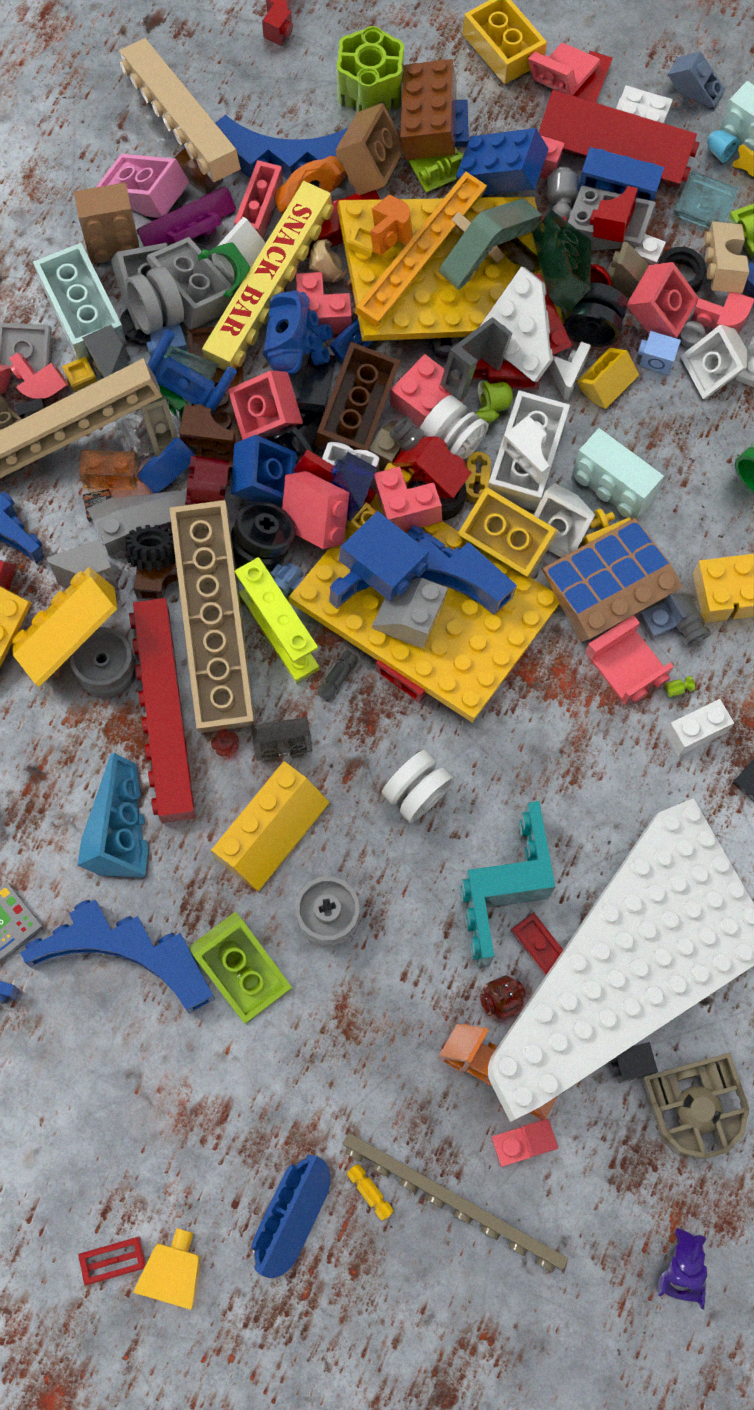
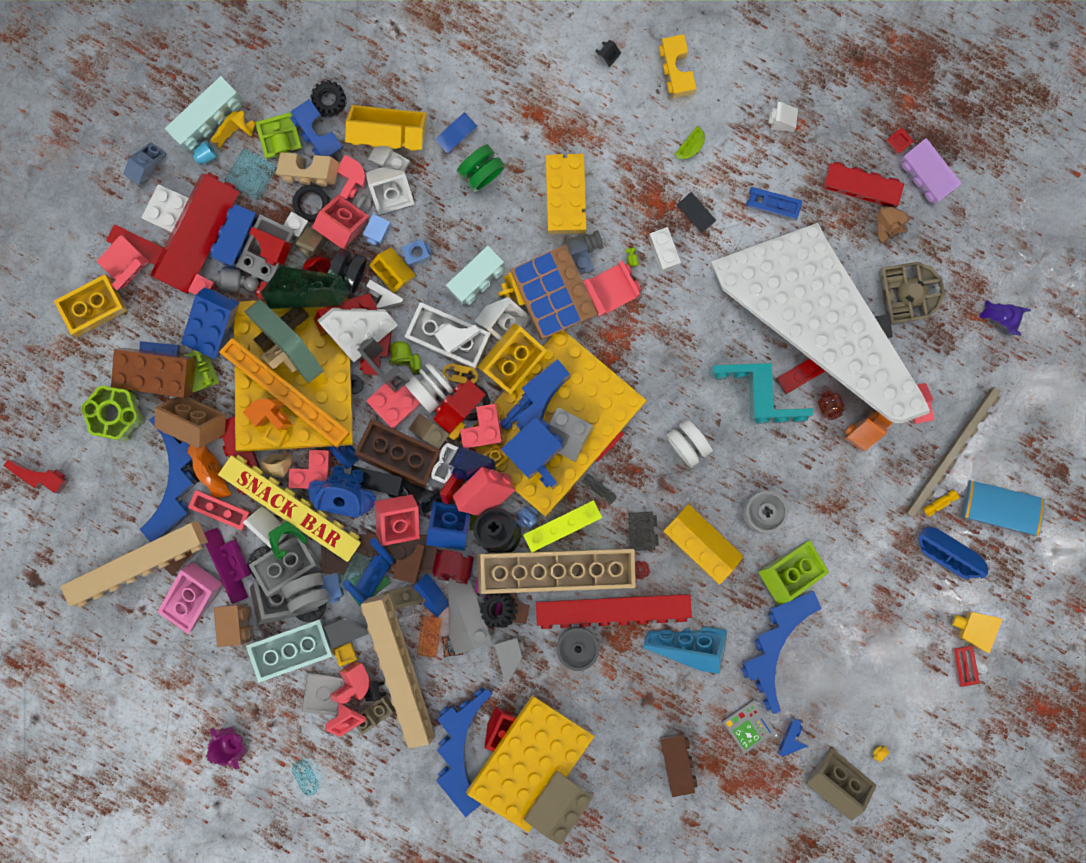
camera: 80 degrees left, 15 degrees up
yellow slope [12,566,118,687] -> none
dark grey wheel [389,416,424,451] -> none
none -> medium blue brick [401,239,432,268]
none -> dark azure slope [961,480,1045,536]

